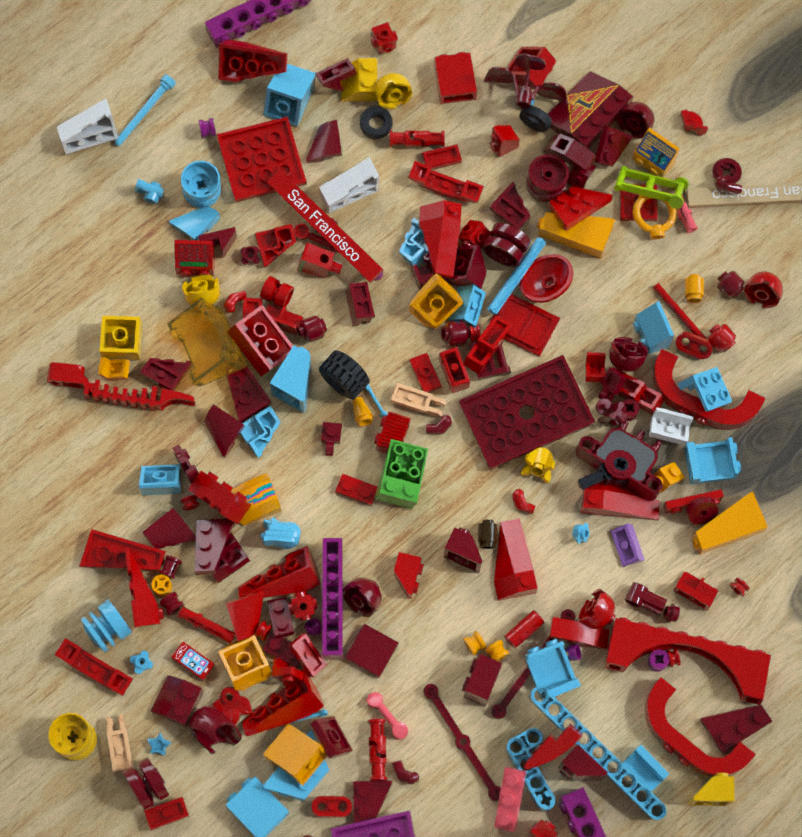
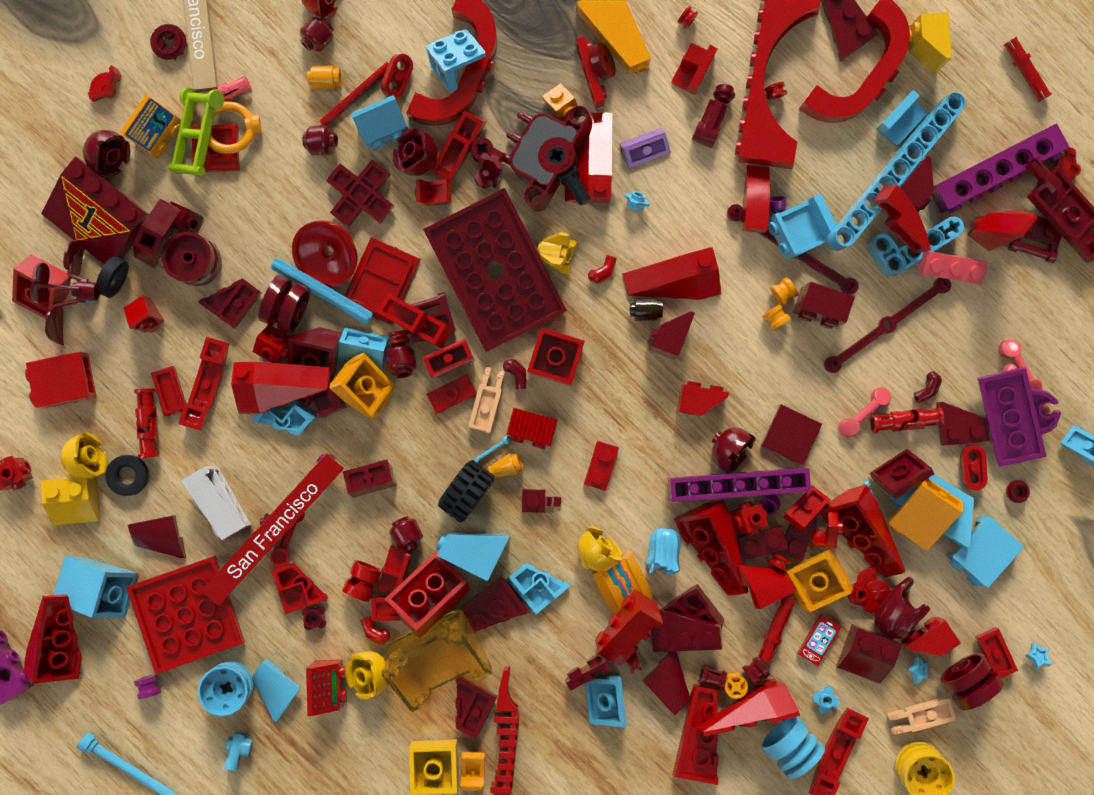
camera: 90 degrees left, 15 degrees up
dark red slope [199,227,237,258] -> none
dark red slope [204,404,245,458] -> none
red torso [297,243,343,278] -> none
dark red slope [315,58,357,92] -> none
bright green slope [375,439,428,509] -> none
red axle [504,610,545,649] -> none
light orange slope [536,212,615,259] -> none
red wing [549,186,612,231] -> none
red cylinder [578,589,615,629] -> none
dark red wing [595,126,633,167] -> none
dark red plate [598,367,626,401] -> none
magenta wheel [647,649,669,672] -> none
white bracket [649,408,693,445] -> none
medium azure panel [684,437,741,485] -> none
red head [708,324,736,352] -> none
dark red arm [715,177,743,194] -> none
none -> dark red head [302,125,338,155]
none -> dark red plate [326,160,394,228]
none -> red brick [527,327,585,386]
none -> yellow cylinder [577,526,623,572]
none -> red slope [901,617,961,656]

